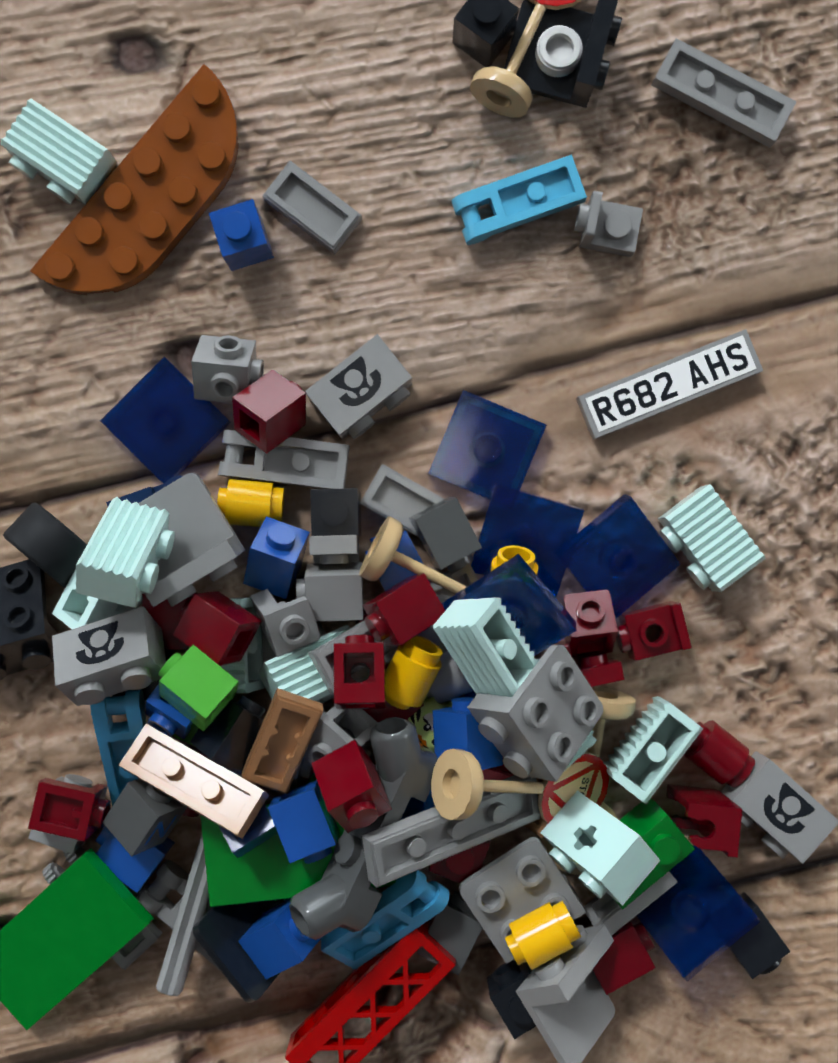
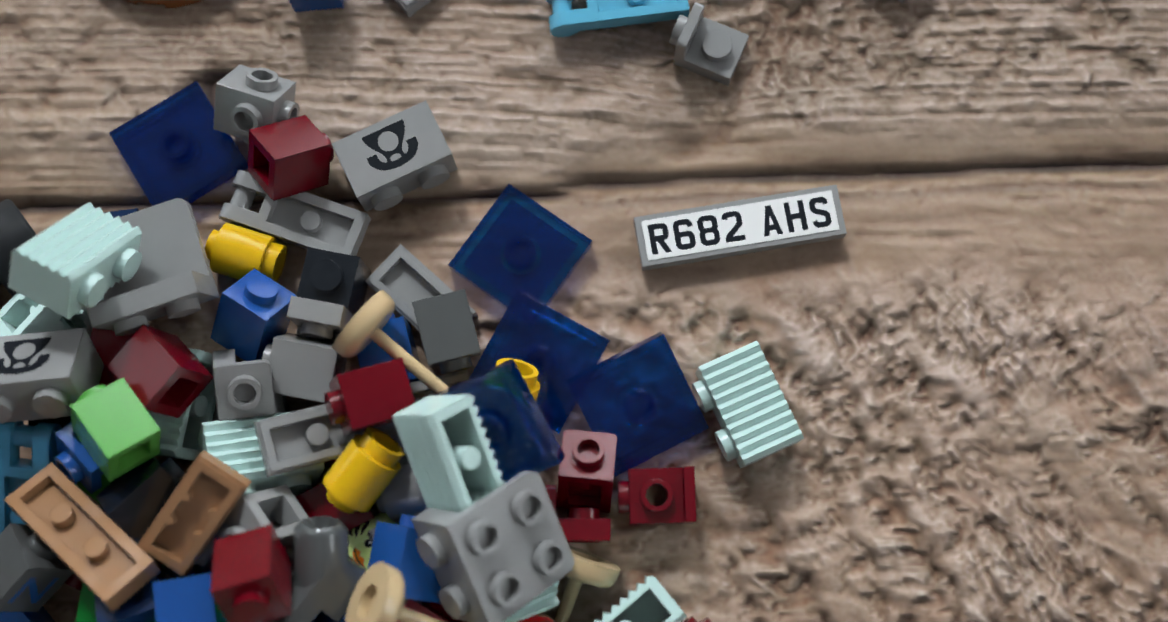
camera: 20 degrees right, 10 degrees down
dark red brick [334,635,386,710] -> none

